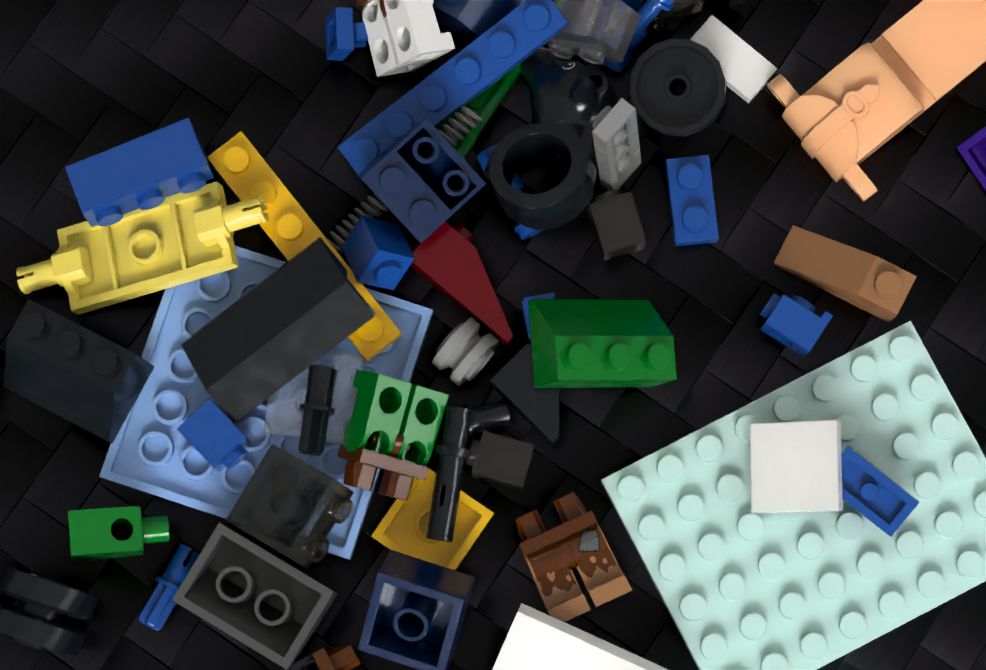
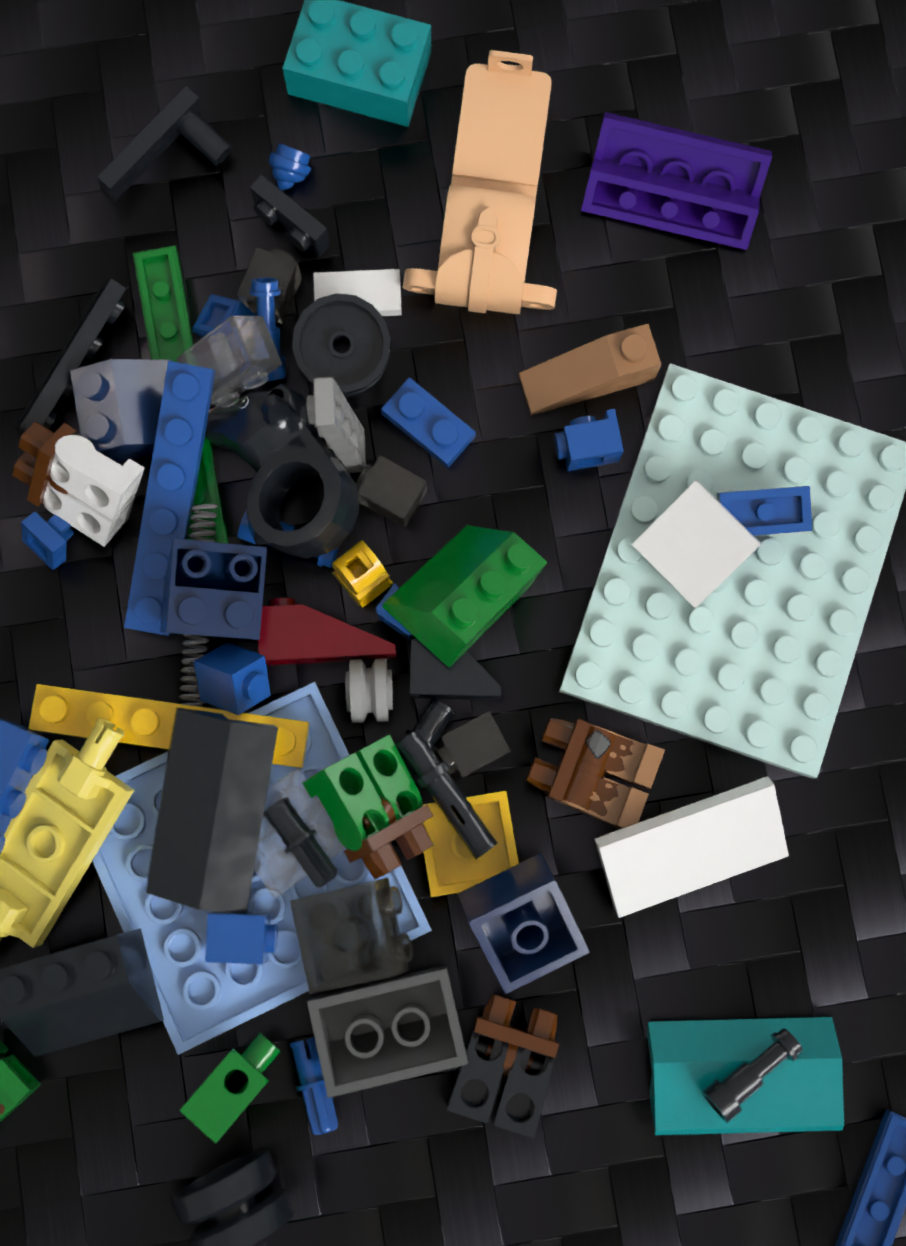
camera: 50 degrees left, 0 degrees up
none -> yellow leg [332,540,393,608]

